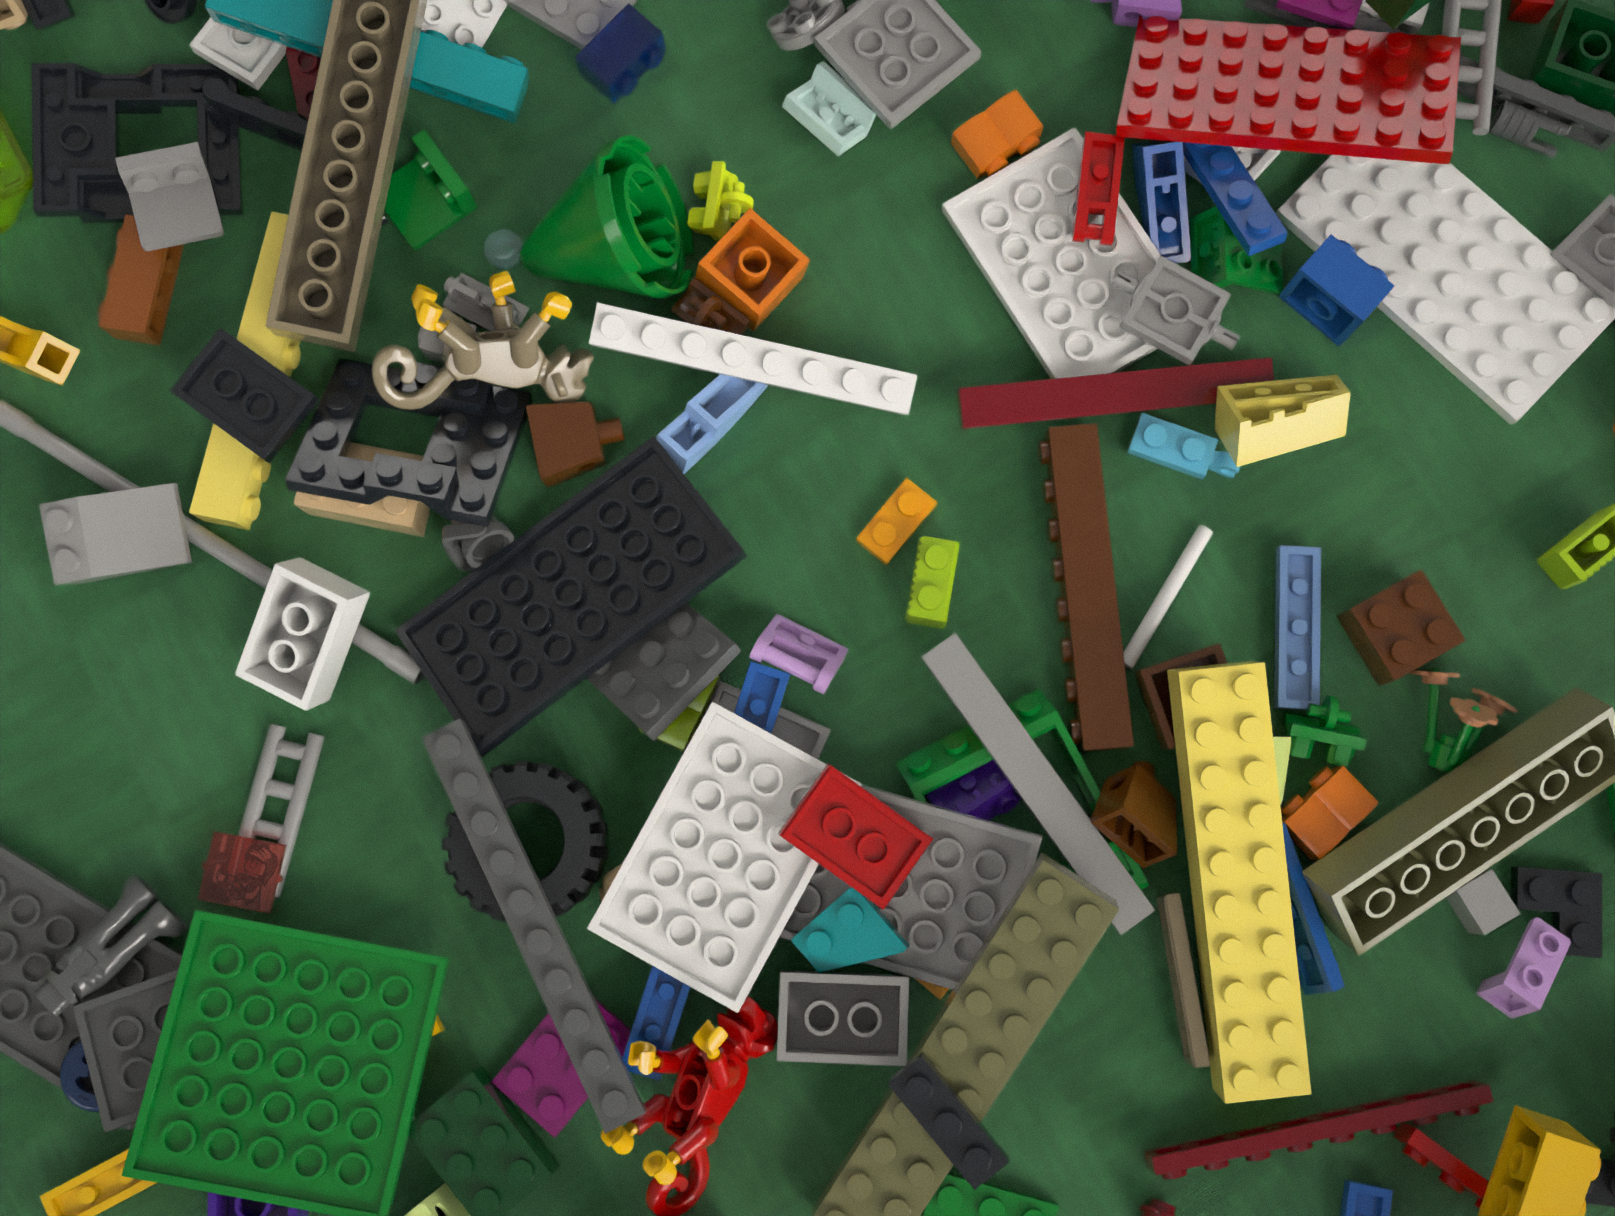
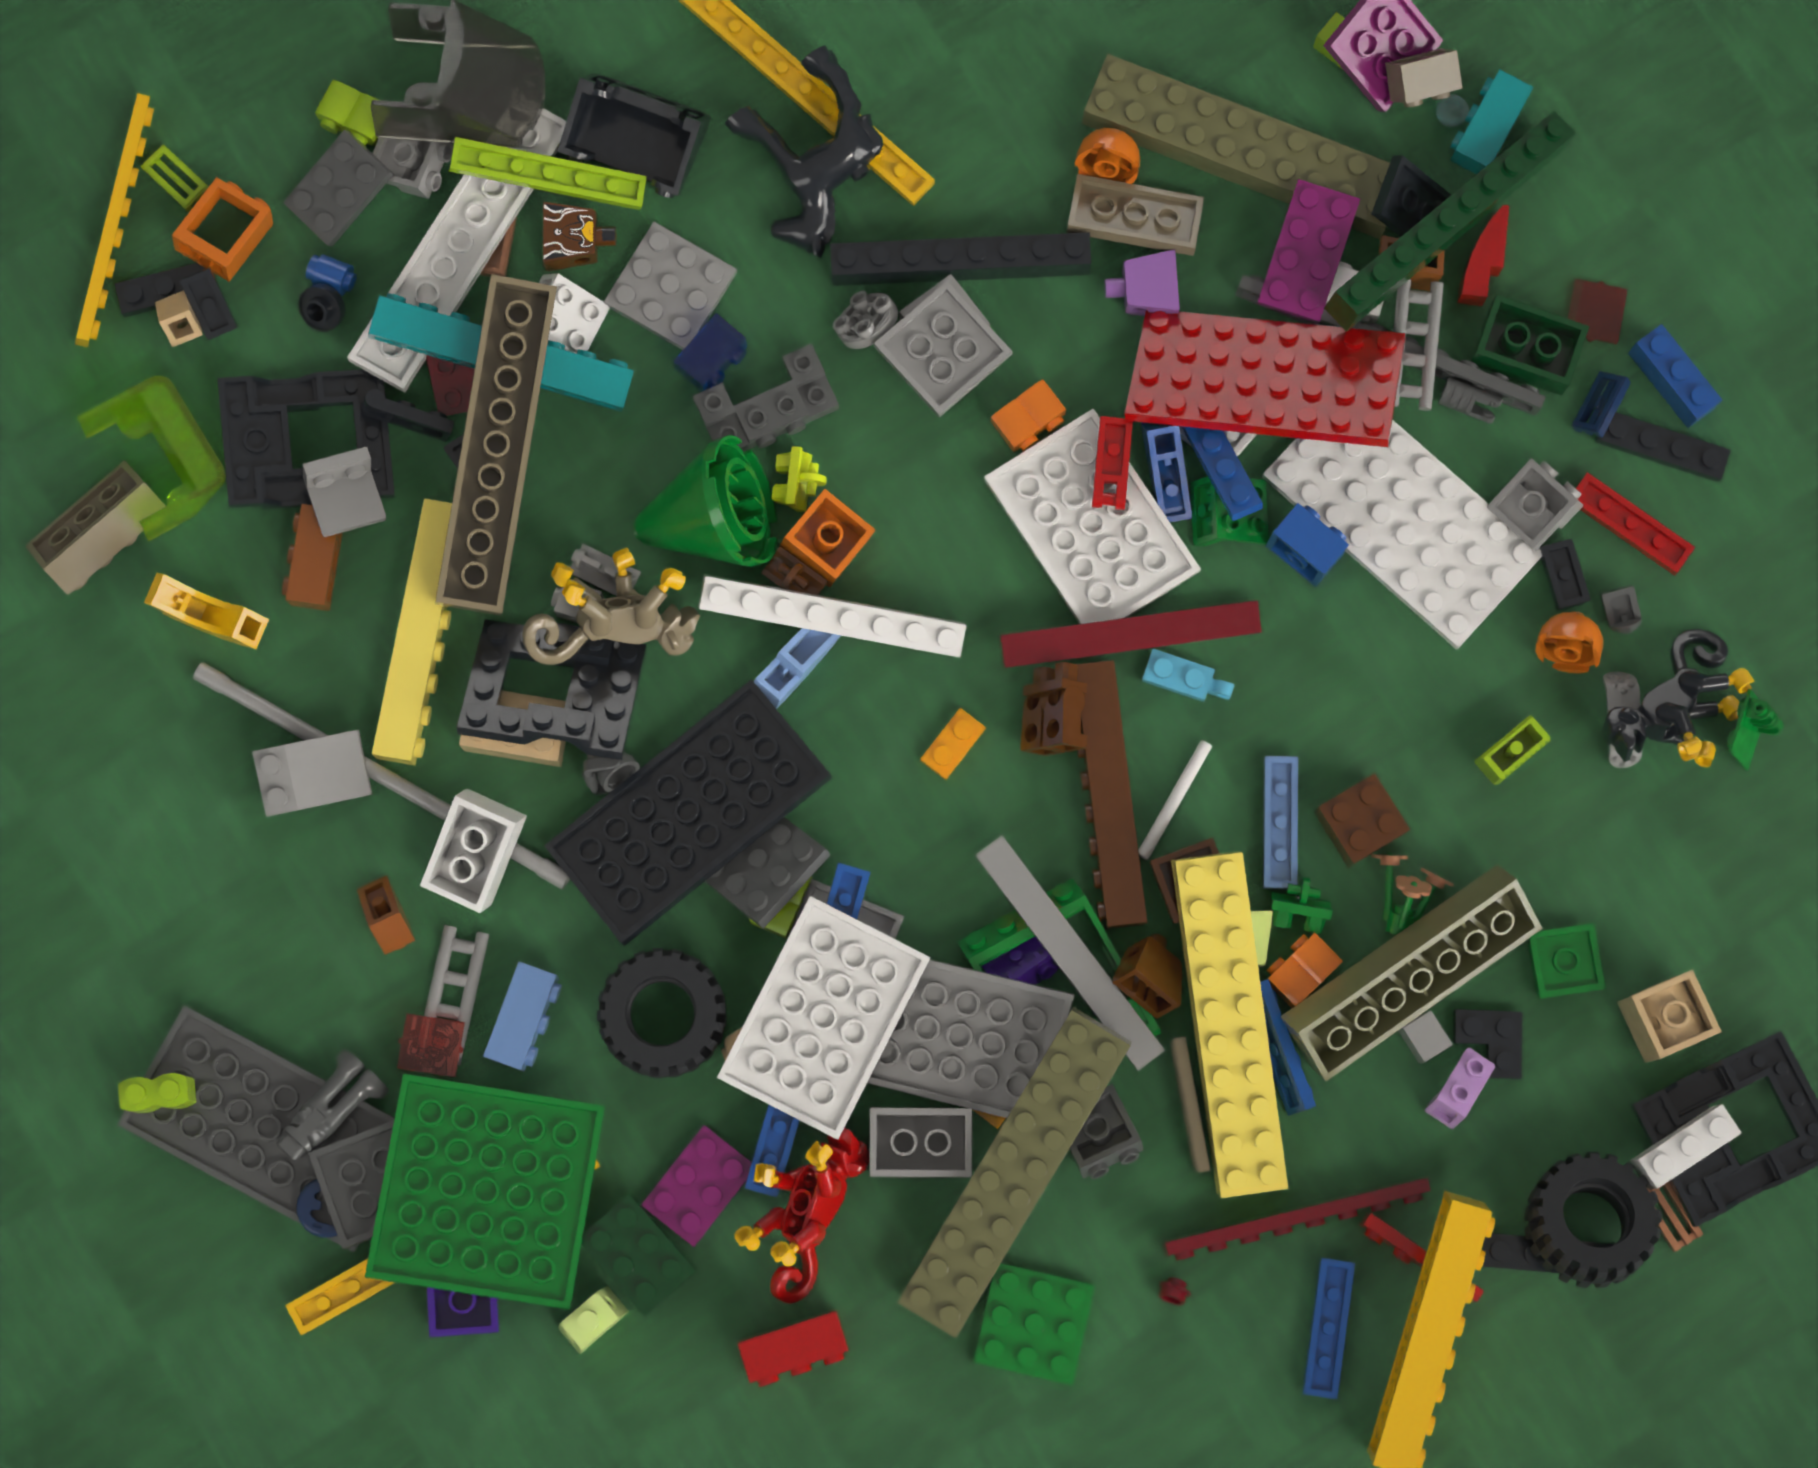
camera: 10 degrees left, 0 degrees up
black plate [170,328,319,464] -> none
green bracket [384,129,478,250] -> none
dark grey plate [421,719,647,1134] -> none
clear light blue plate [484,230,522,269] -> none
reddish brown torso [526,402,625,488] -> none
lavender plate [749,614,849,695] -> none
red tile [778,764,933,910] -> none
light aqua bracket [782,61,876,156] -> none
teal wing [791,887,909,973] -> none
black plate [888,1052,1009,1190] -> none
lime brick [905,536,960,629] -> none
light grey plate [1111,256,1240,366] -> none
light yellow wedge [1214,374,1351,467] -> none
none -> dark orange slope [356,875,415,955]
none -> medium blue brick [483,962,562,1072]
none -> dark grey bracket [693,343,839,452]
none -> reddish brown hips [1020,662,1088,756]
none -> dark grey plate [1069,1084,1144,1179]

